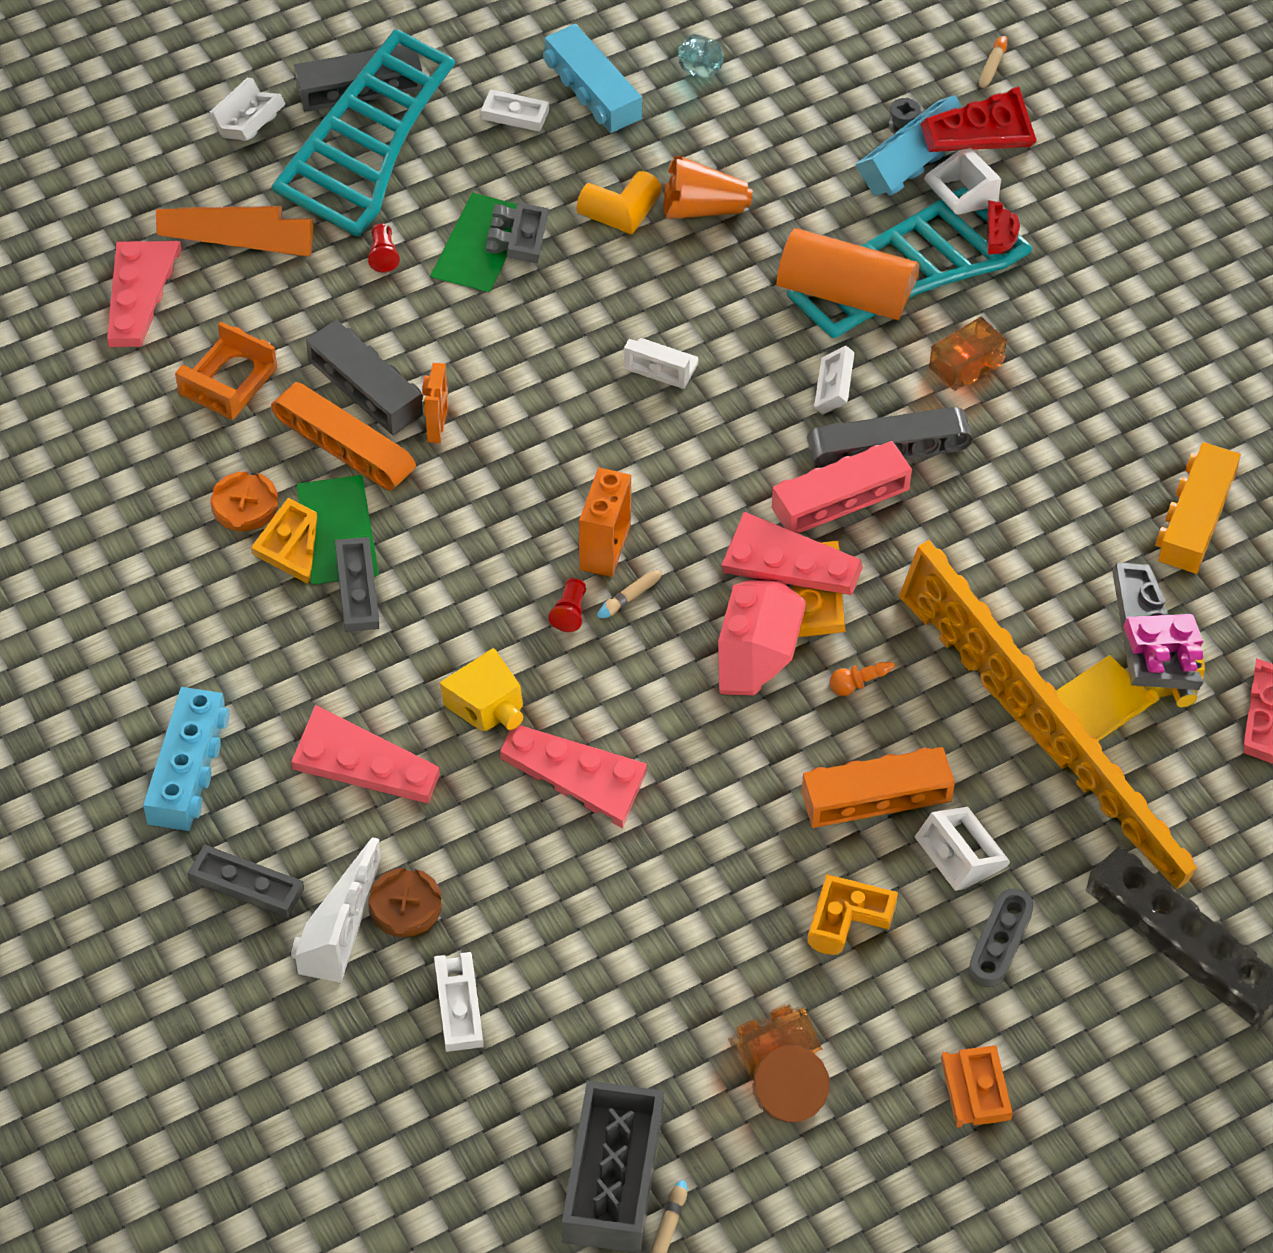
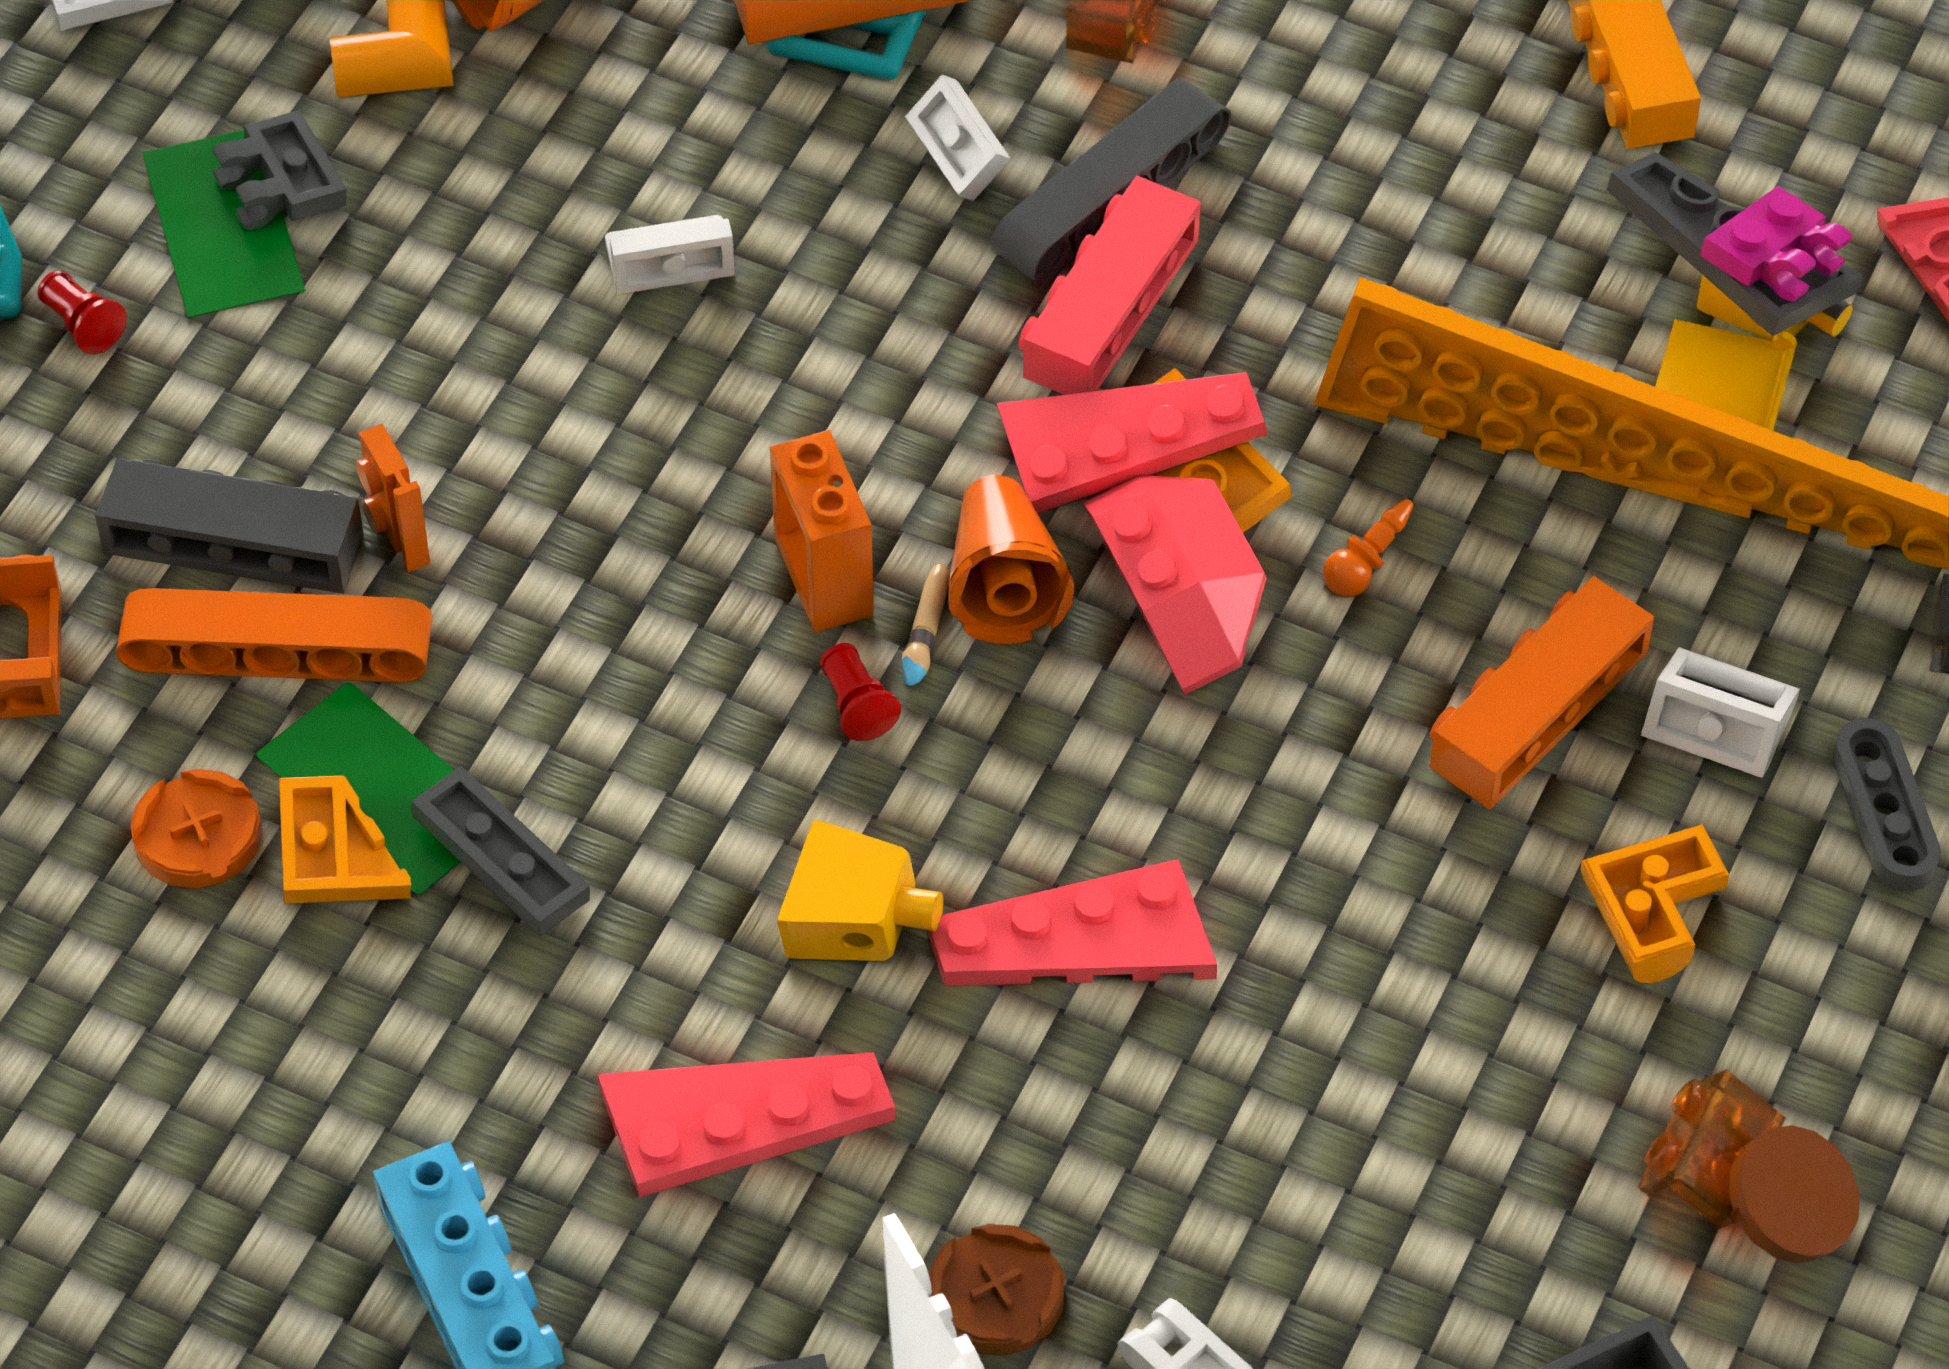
camera: 35 degrees left, 0 degrees up
none -> orange cone [947,475,1074,644]

